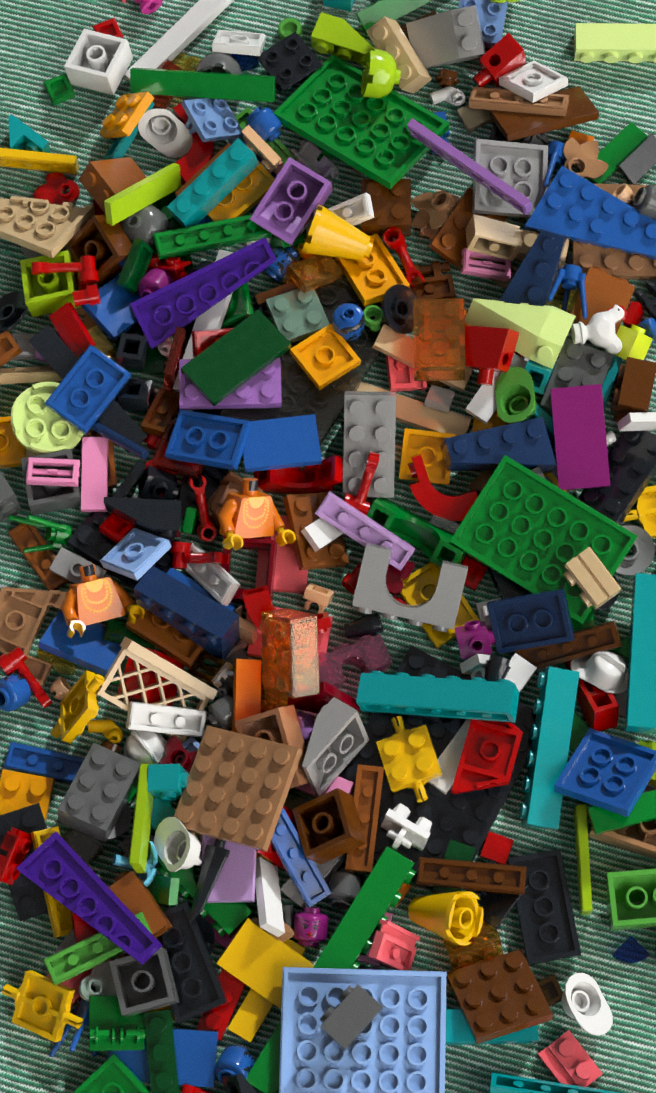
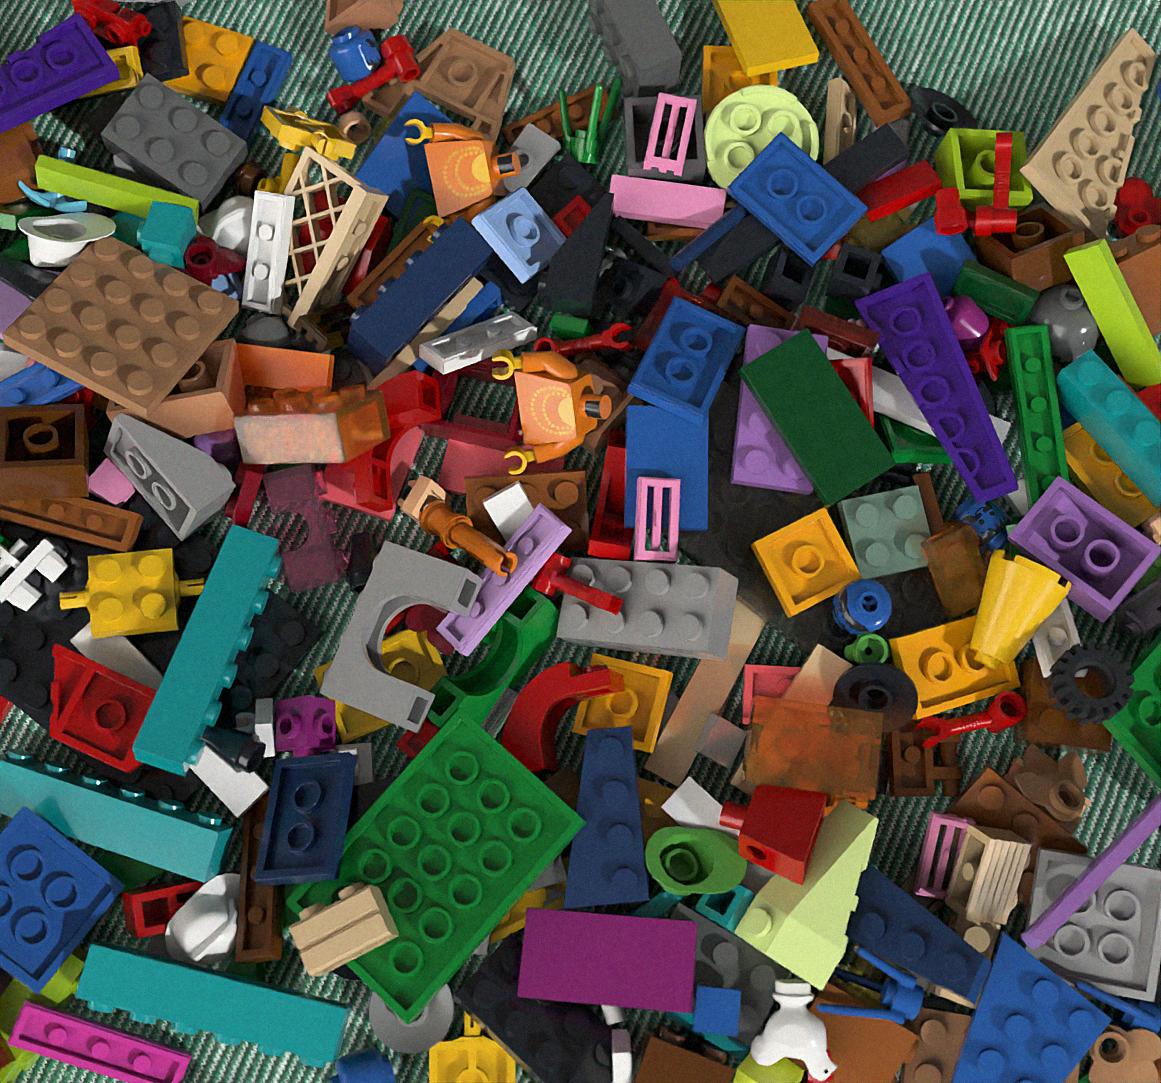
camera: 95 degrees right, 5 degrees up
red brick [170,542,229,569] -> none
none -> orange pin [420,500,517,577]
none -> bright pink tile [634,476,680,563]
none -> blue tile [692,984,741,1036]
none -> black tyre [1046,641,1135,725]

